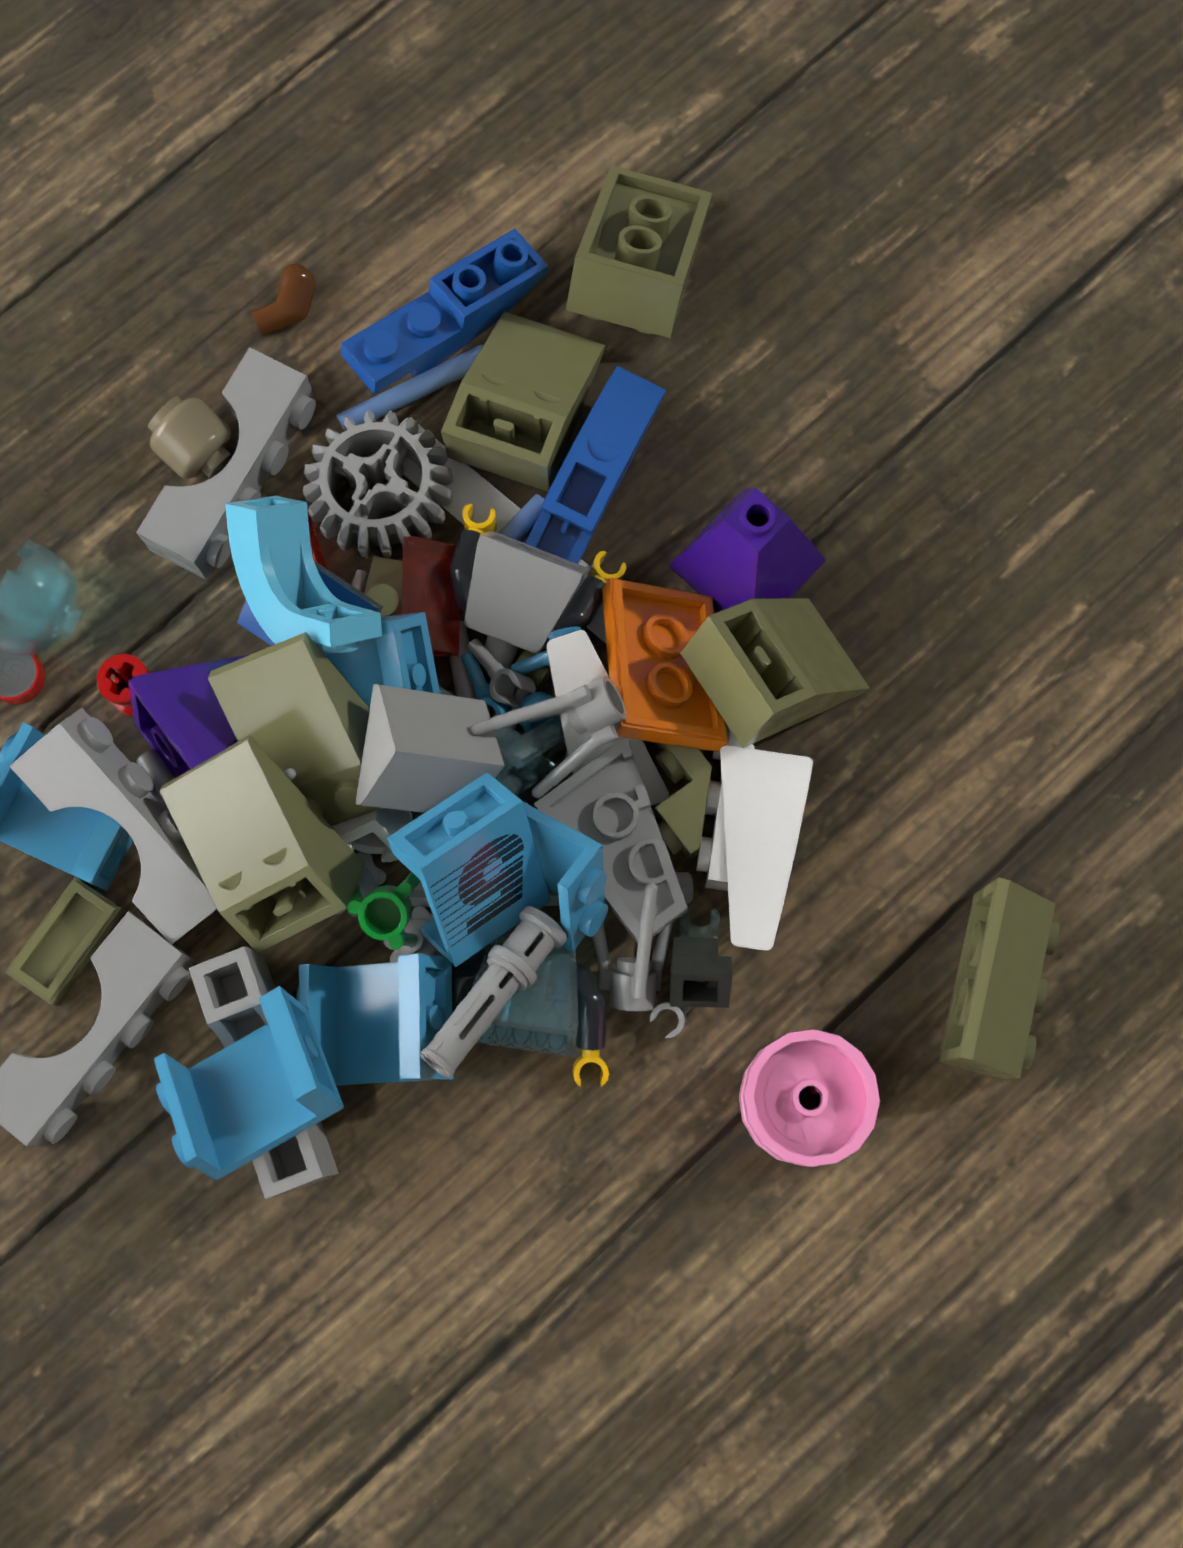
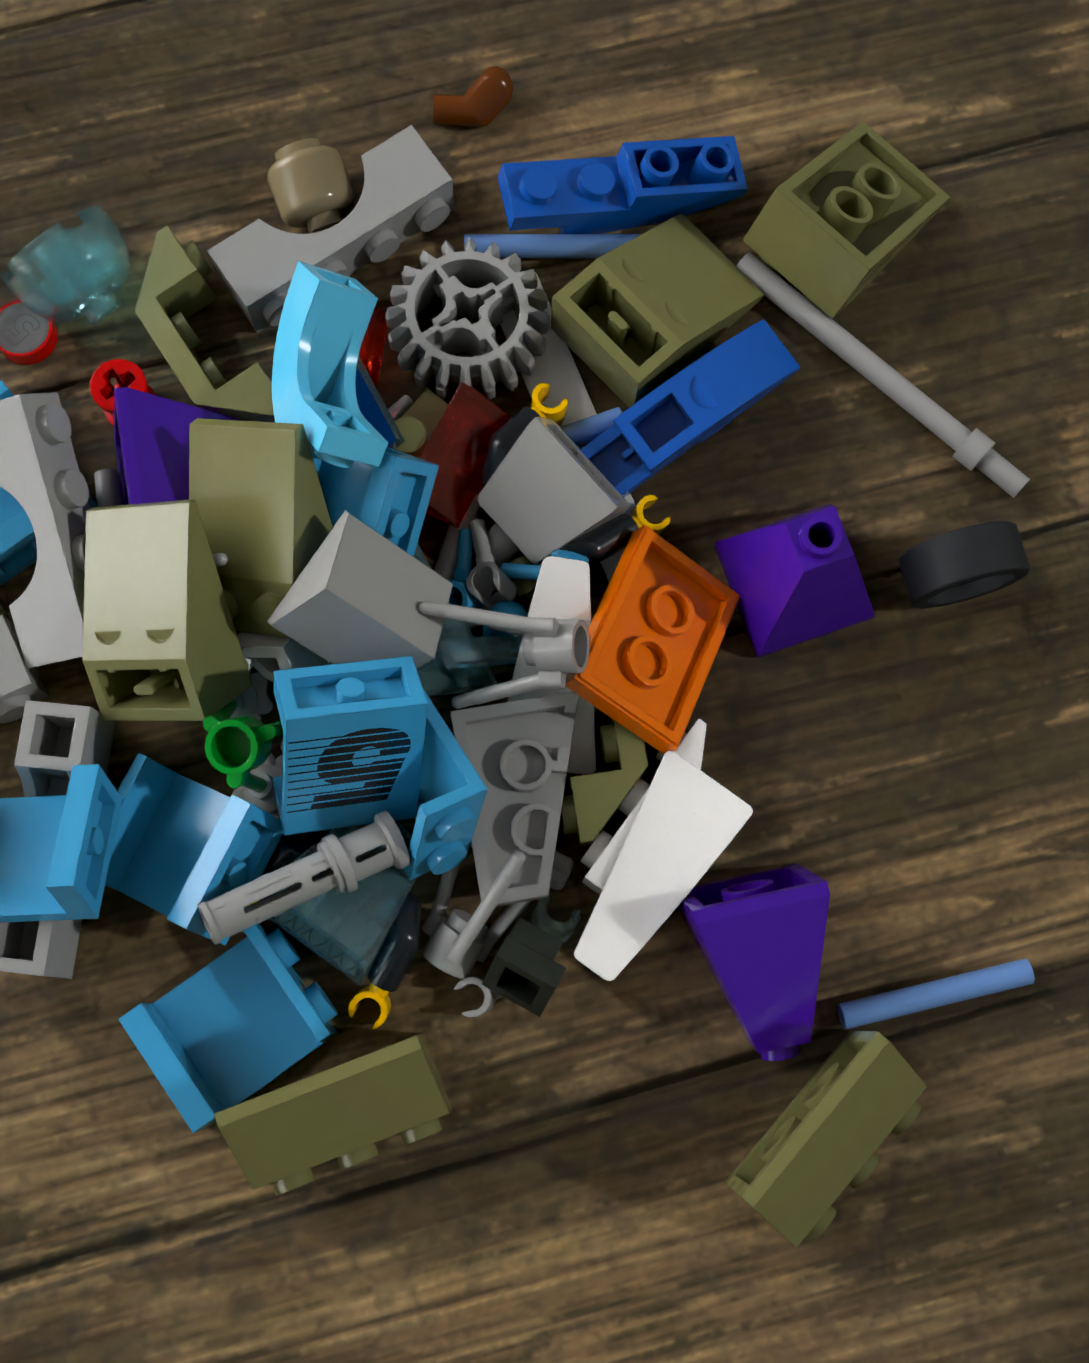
camera: 20 degrees right, 0 degrees up
olive slope [680,598,870,748] -> none
bright pink wheel [739,1029,880,1167] -> none
none -> dark azure panel [118,924,338,1133]
none -> olive slope [135,226,275,422]
none -> olive slope [214,1034,452,1195]
none -> dark purple slope [678,864,830,1061]
none -> light grey bar [736,252,1030,498]
none -> medium blue bar [837,958,1035,1030]
none -> black tyre [899,520,1030,609]

